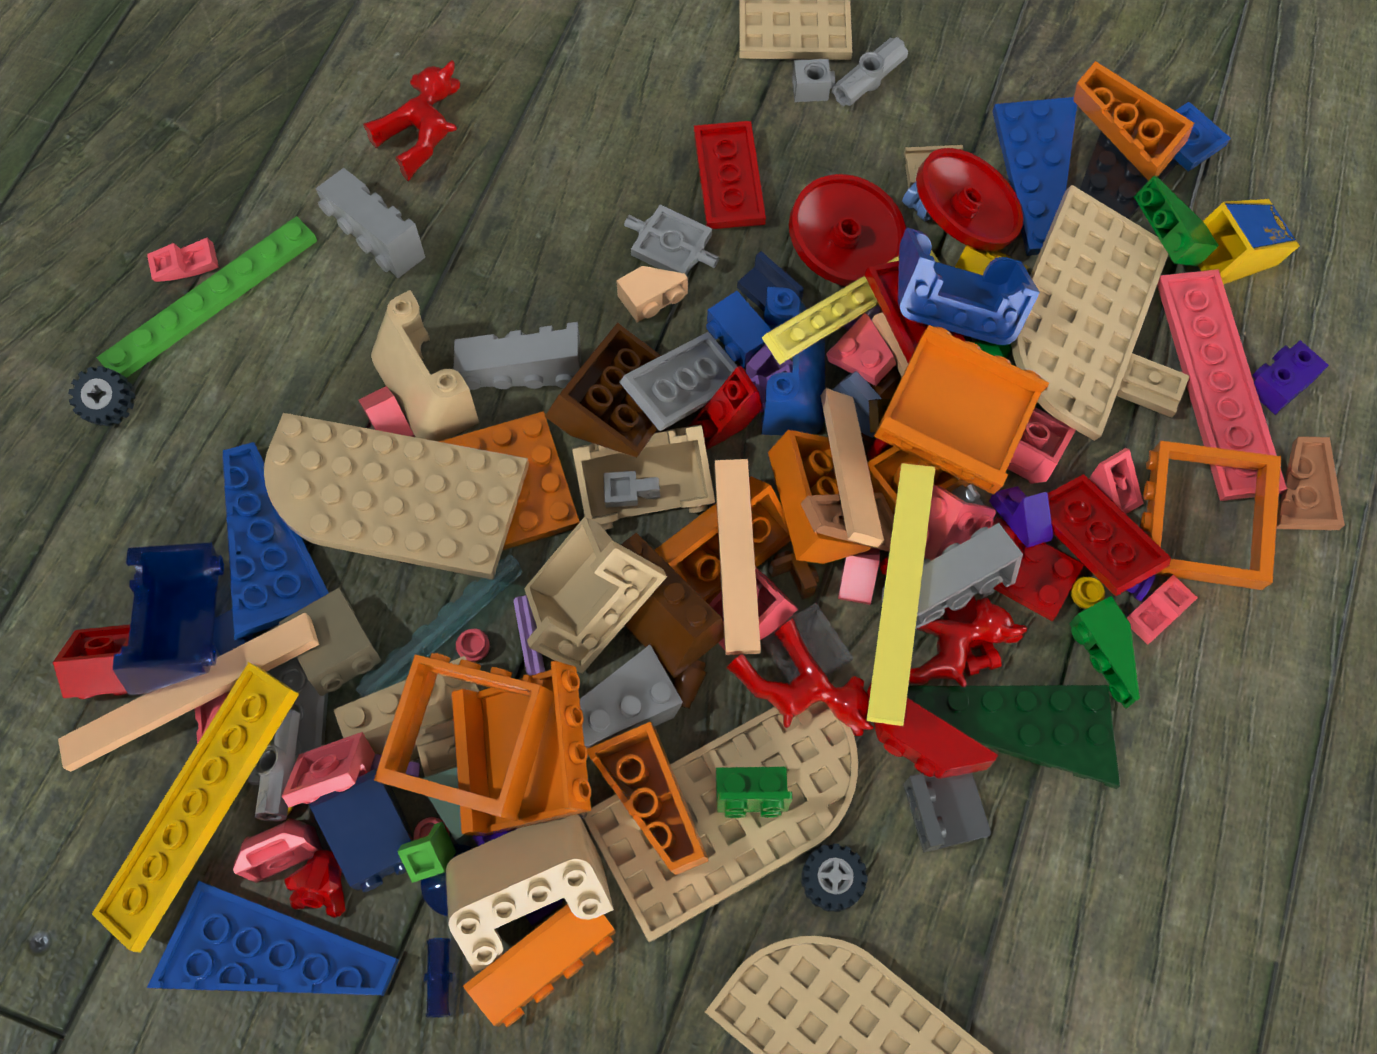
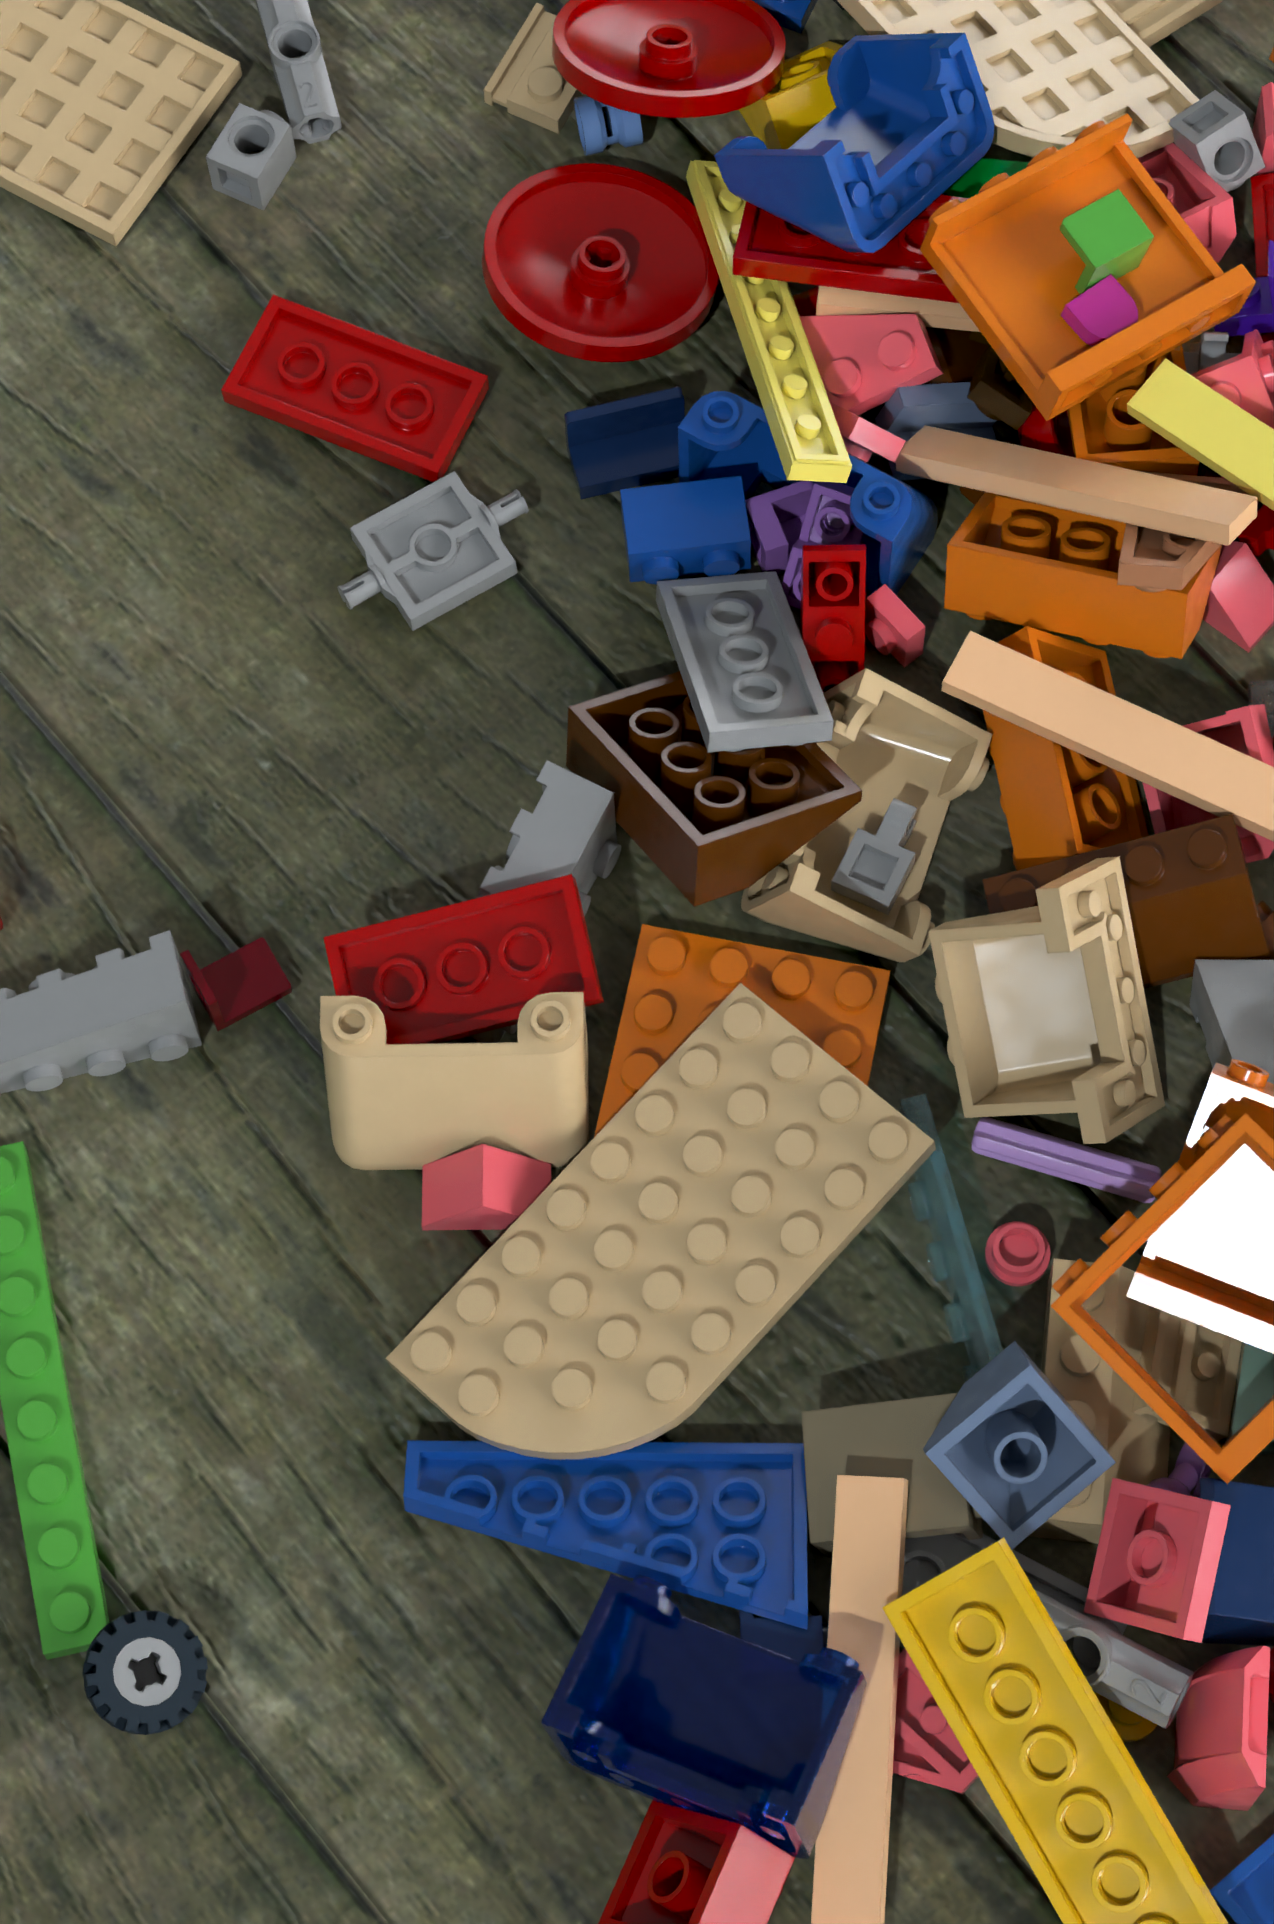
camera: 55 degrees left, 0 degrees up
light nougat slope [617,266,688,322] -> none
reddish brown bracket [769,551,819,600] -> none
none -> dark red bracket [180,937,292,1032]
none -> red plate [323,874,604,1044]
none -> coral plate [830,402,906,463]
none -> coral plate [865,584,926,668]
none -> sand blue slope [923,1341,1116,1550]
none -> bright green panel [1060,189,1154,295]
none -> dark pink tile [1060,274,1138,347]
none -> light grey brick [1169,90,1265,192]

